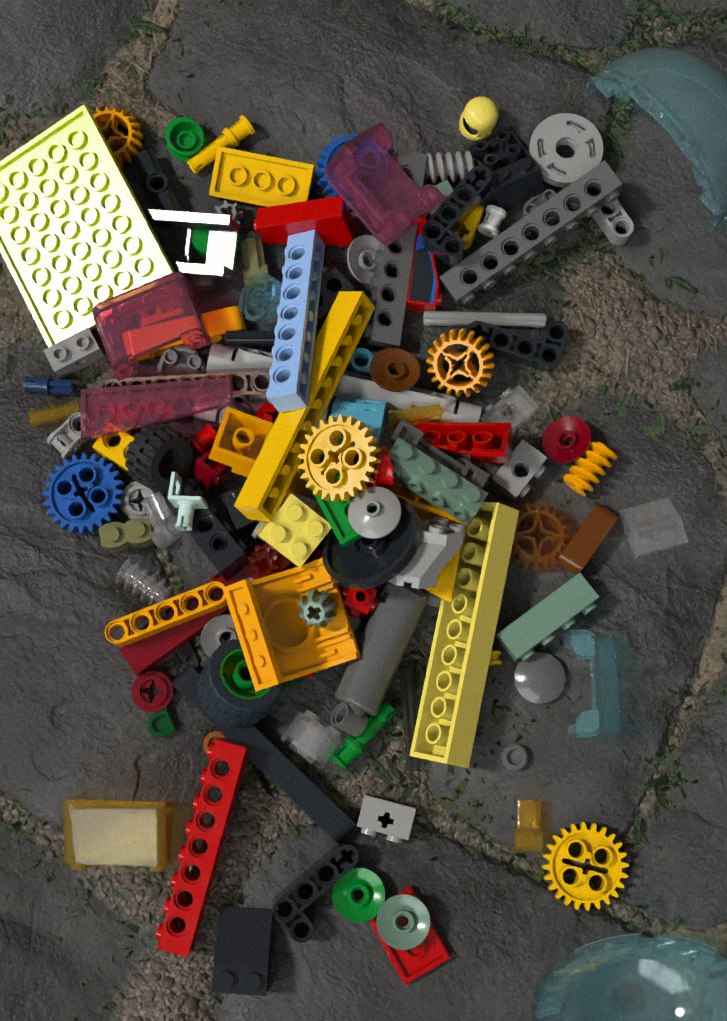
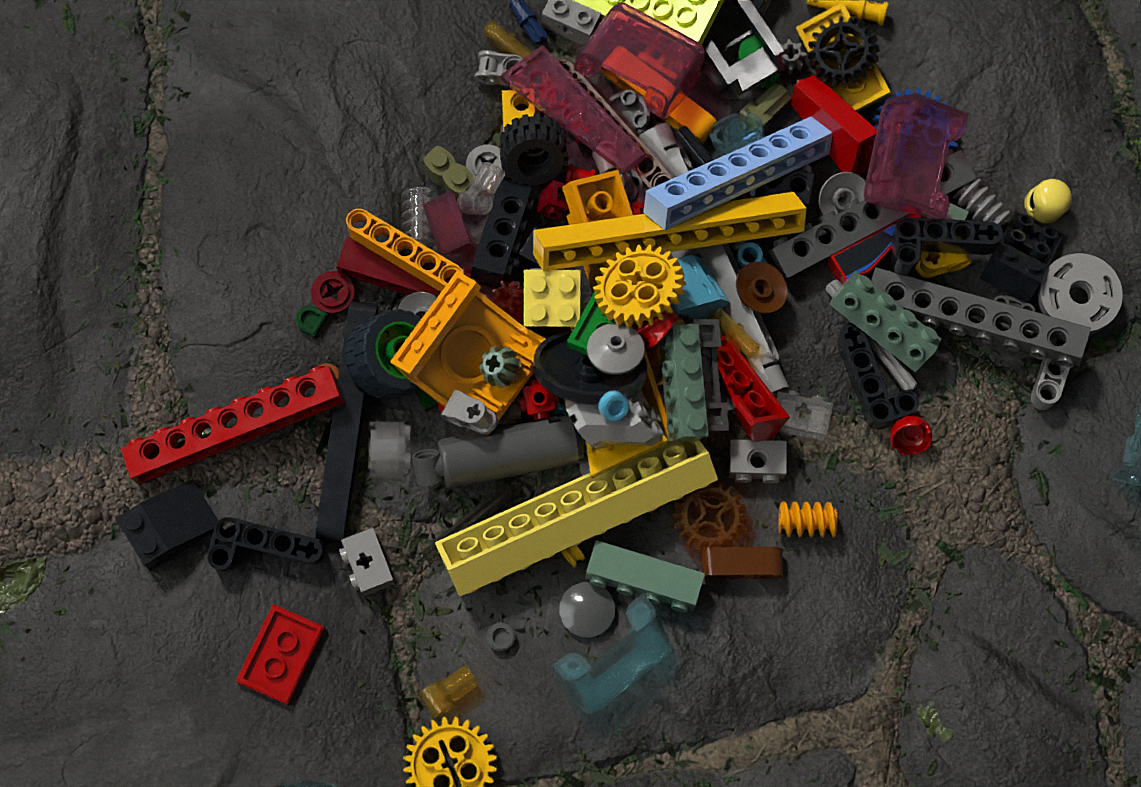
camera: 50 degrees right, 5 degrees down
blue gear [42,453,126,535] -> none
clear yellow windscreen [63,798,175,872] -> none
light aqua bracket [168,472,208,531] -> none
green pin [329,701,397,772] -> none
green dish [332,868,385,923] -> none
sand green dish [376,894,430,950] -> none
light orange gear [426,328,495,397] -> none
white bush [478,205,507,238] -> none
dark red dish [542,416,592,464] -> none
clear slope [619,498,688,560] -> none
none -> clear pink slope [423,191,471,256]
none -> light grey piece [441,390,498,434]
none -> medium azure tile [599,391,629,422]
none -> black gear [807,15,880,88]
none -> sand green brick [829,271,941,372]
none -> red hair [890,415,932,456]

